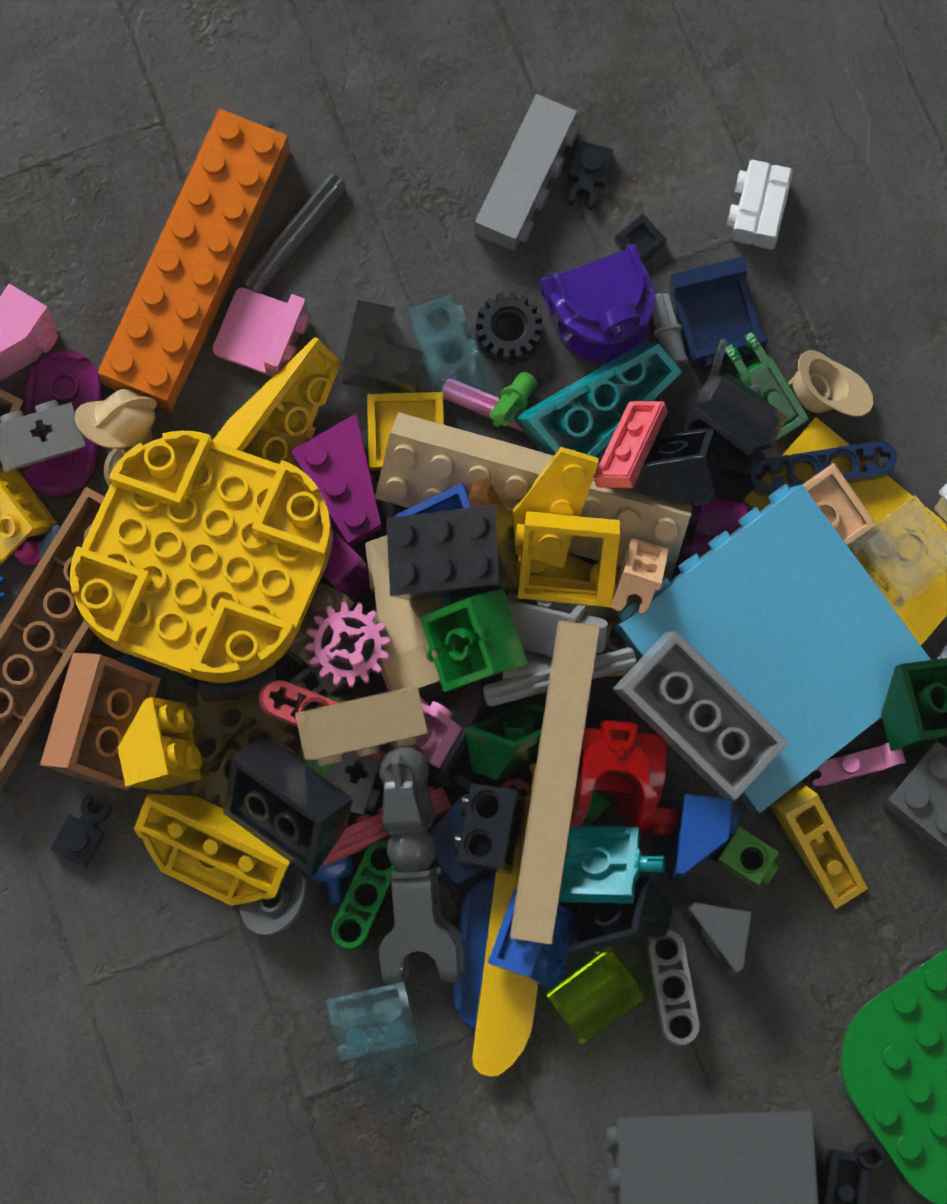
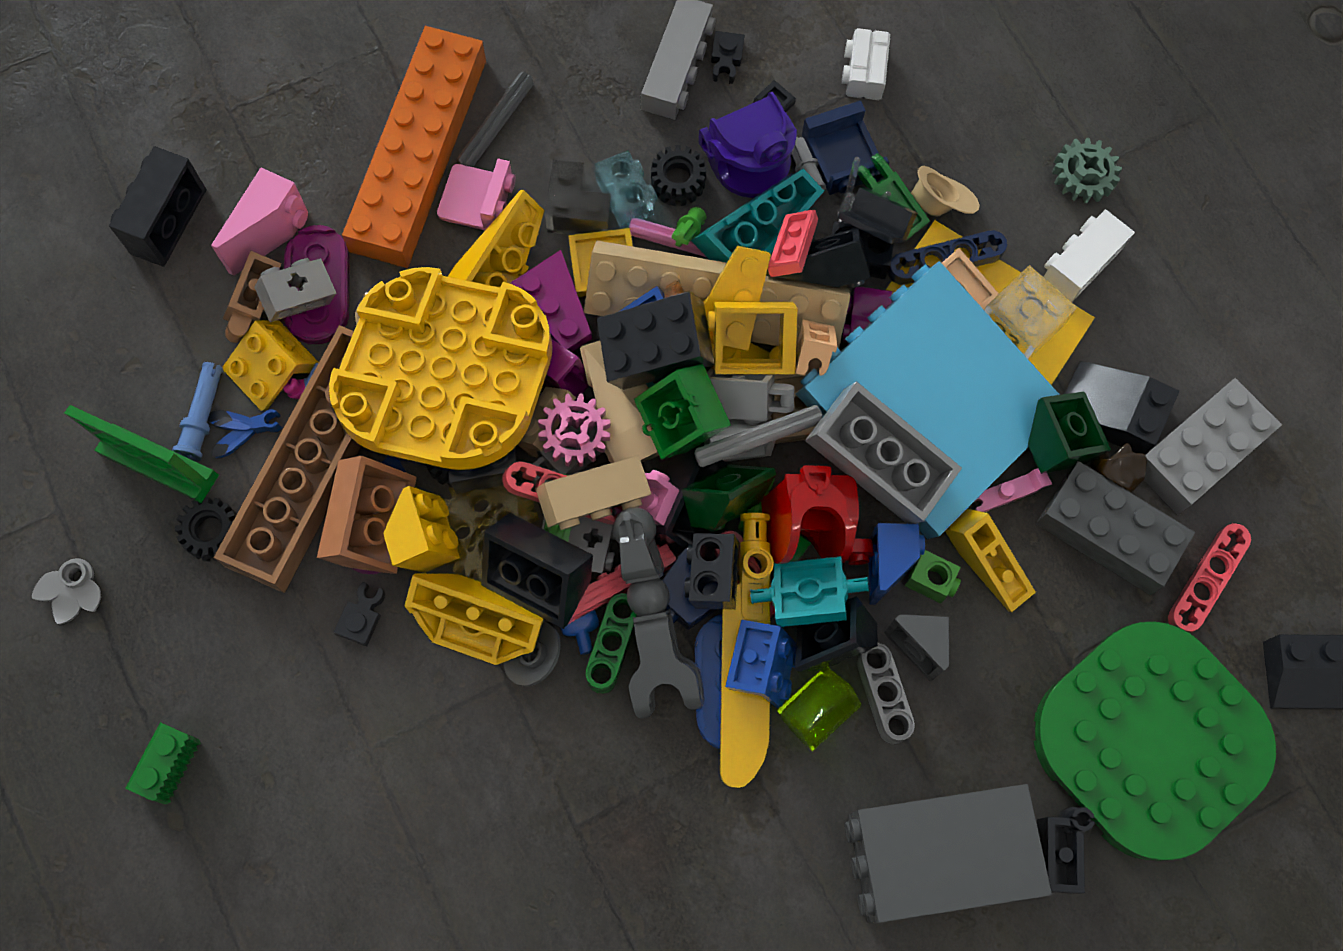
camera: 10 degrees left, 5 degrees down
tan piece [75,389,157,449] -> none
clear light blue brick [327,982,418,1061] -> none
tan tile [510,620,600,944] -> none

